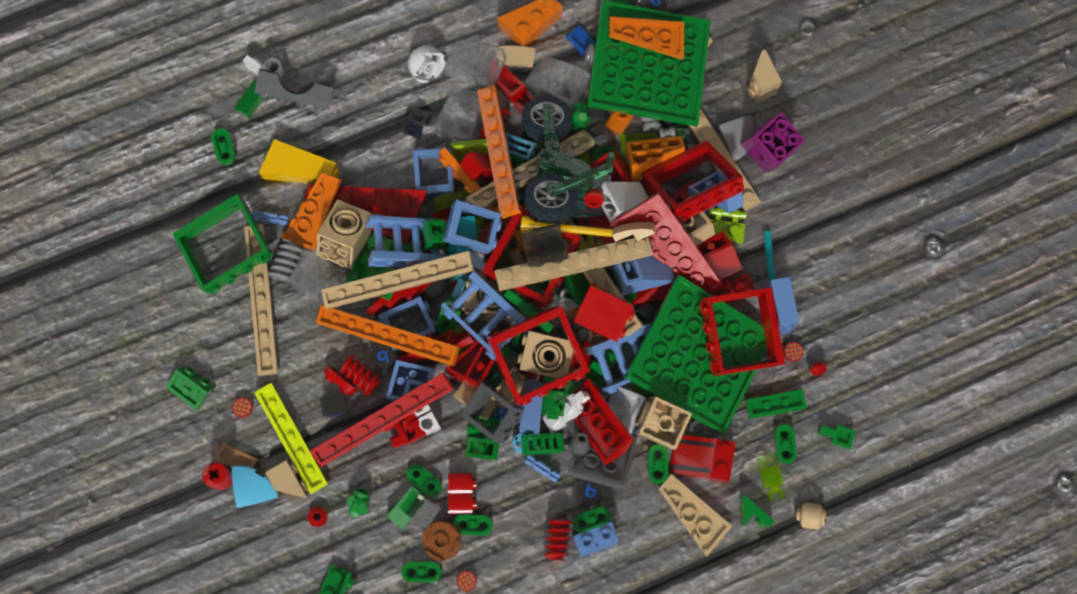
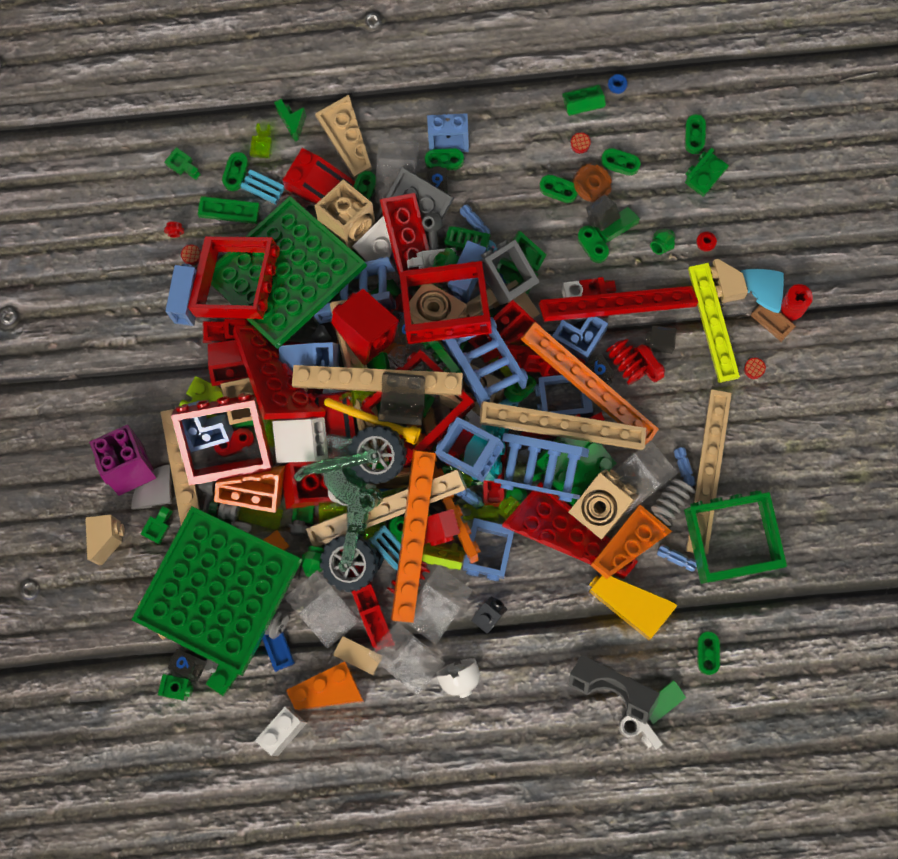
camera: 155 degrees left, 0 degrees up
green bracket [166,366,215,410] -> none
green brick [422,218,448,250] -> none
red brick [448,473,477,514] -> none
red piece [543,519,573,562] -> none
red tile [584,188,604,208] -> none
orange wing [609,16,684,60] -> none
tan slope [612,222,656,242] -> none
teal bar [763,231,776,282] -> none
tan head [797,503,826,530] -> none
none -> green plate [140,506,173,545]
none -> medium azure tile [241,169,285,205]
none -> clear neon green plate [497,496,520,520]
none -> medium blue axle [674,447,696,487]

